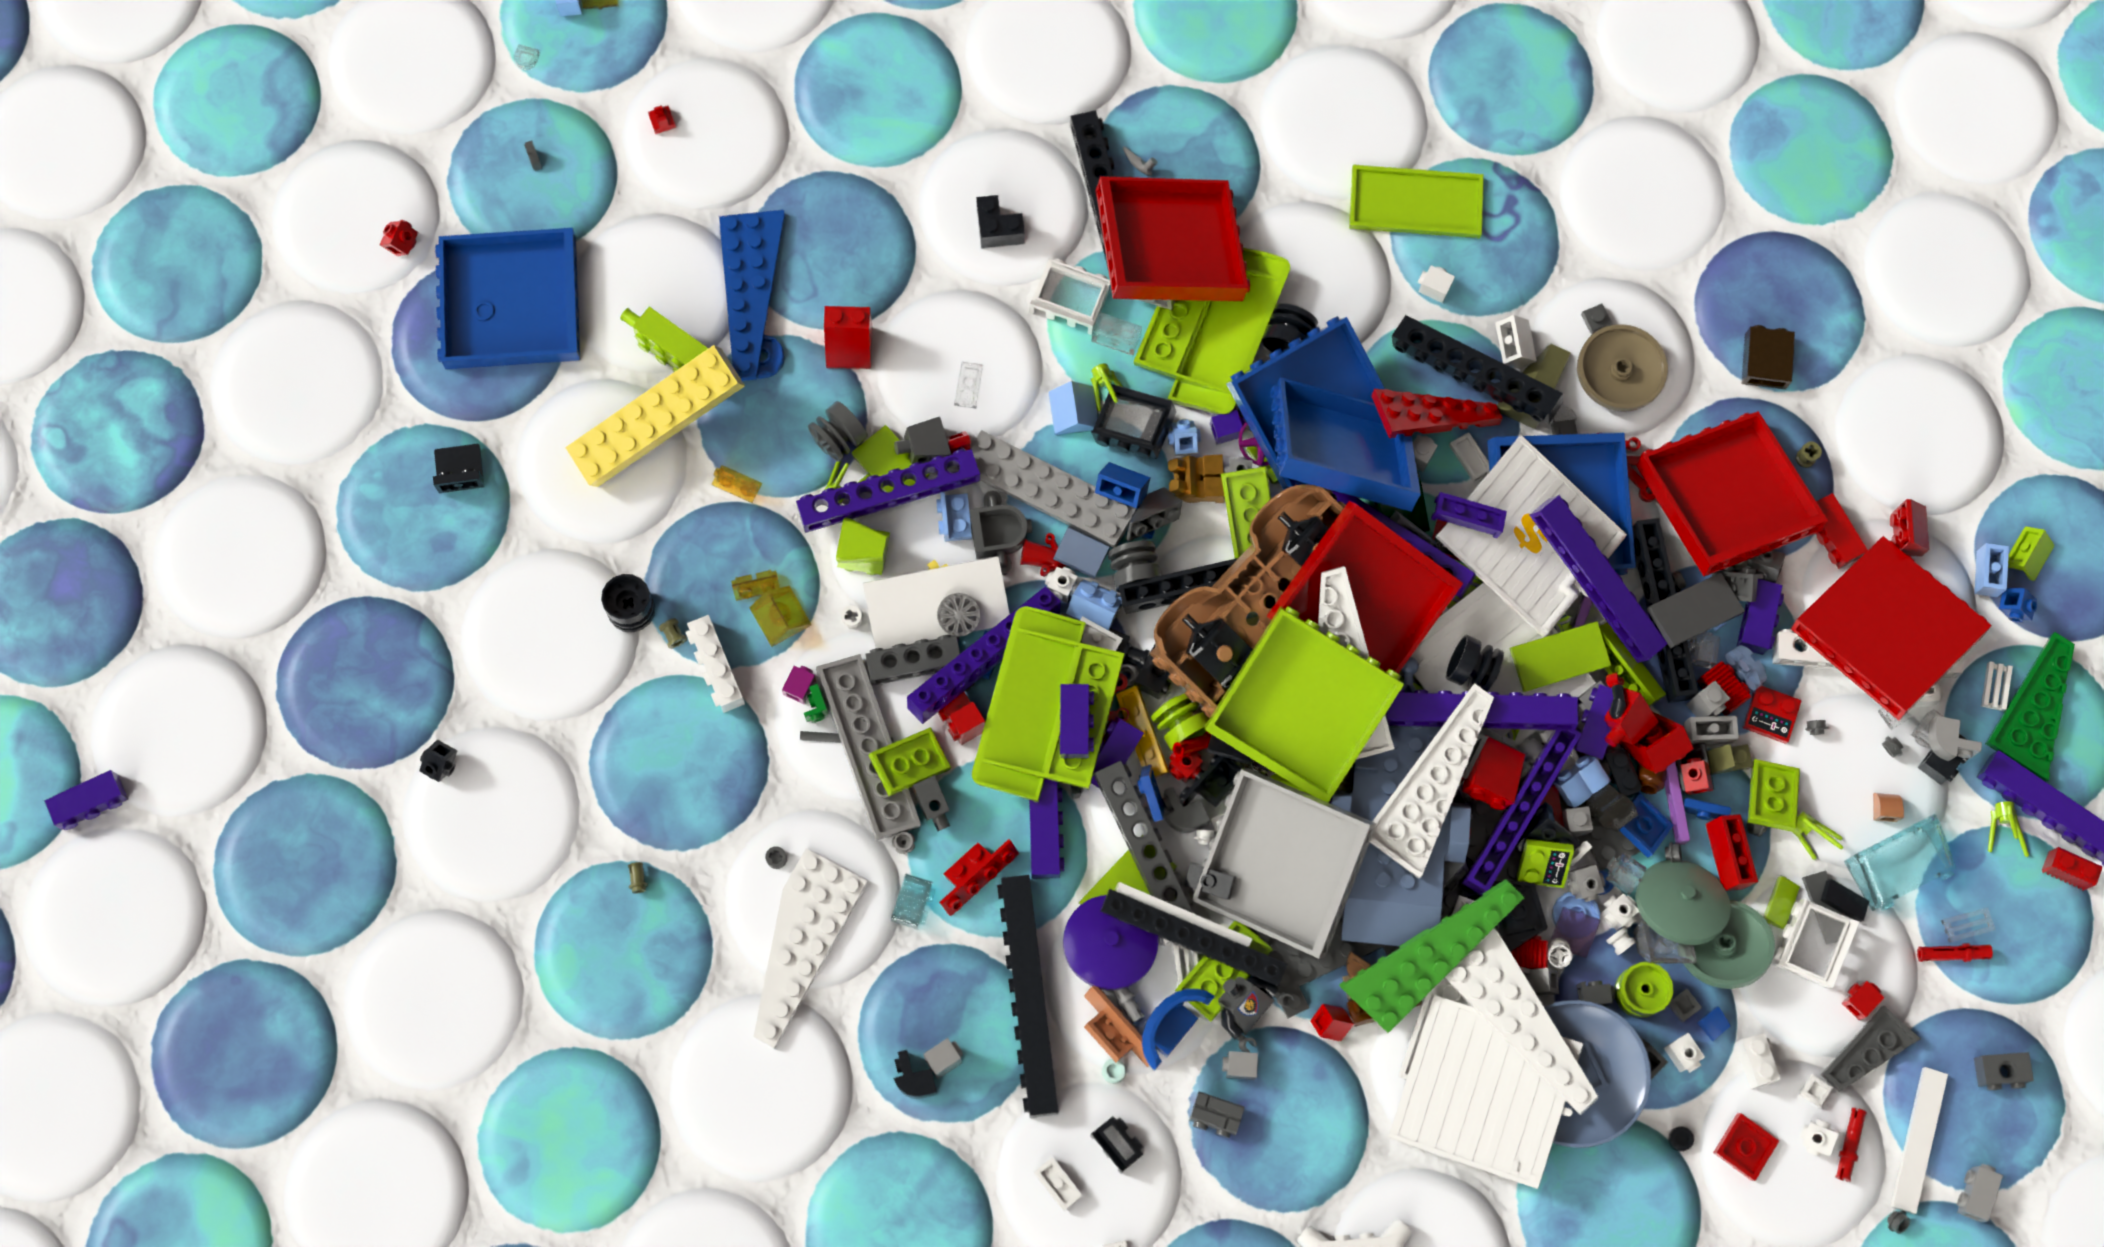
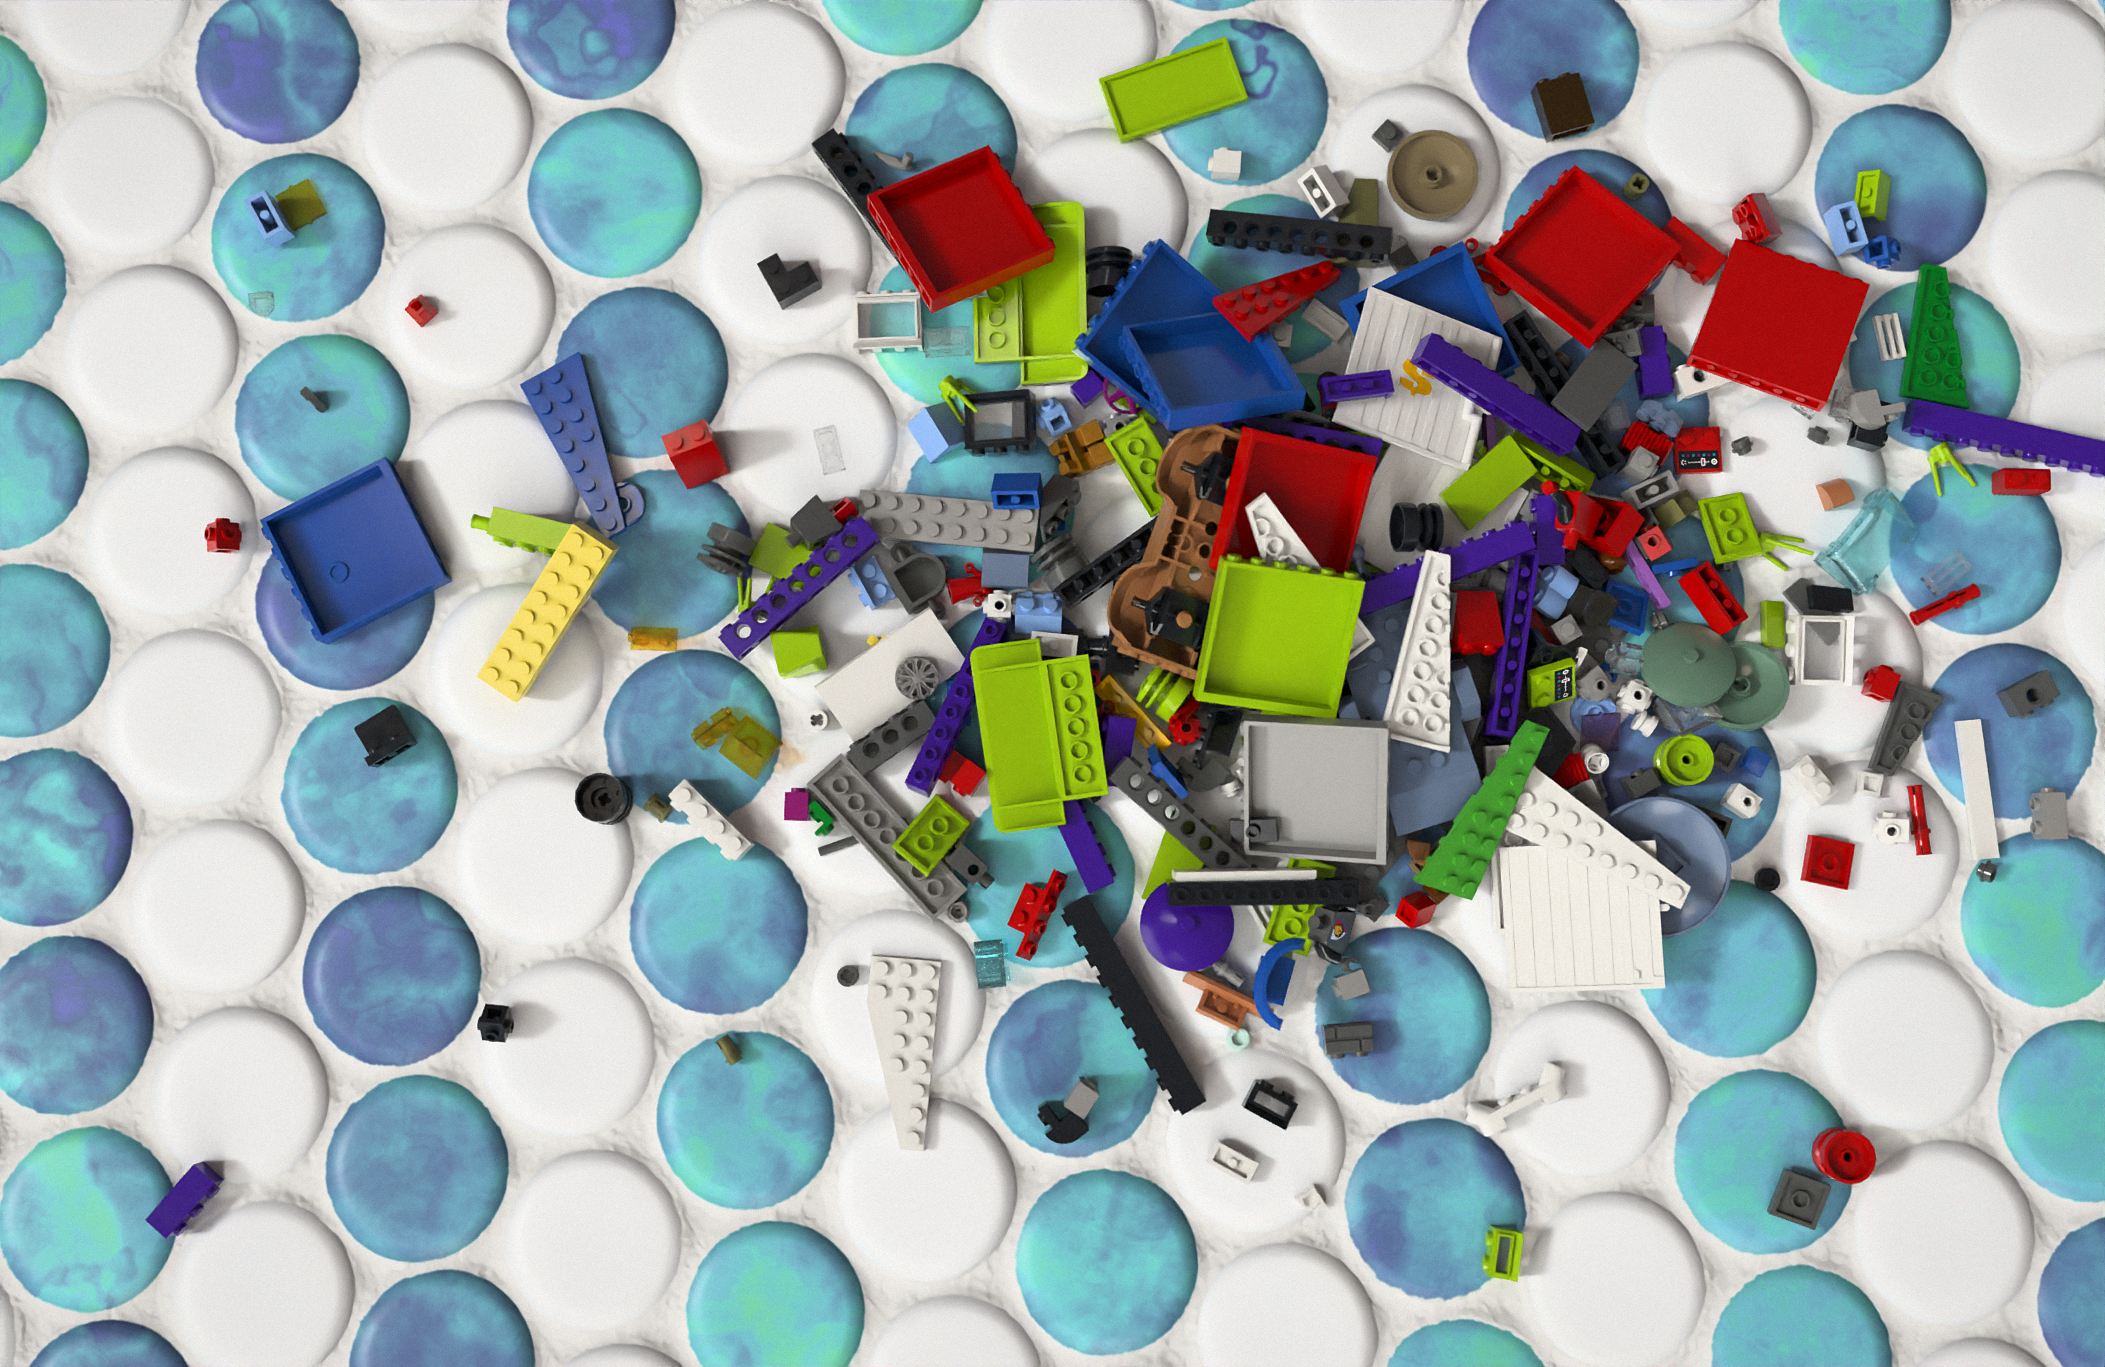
camera: 20 degrees left, 10 degrees up
dark purple brick [1060,684,1094,758] -> none

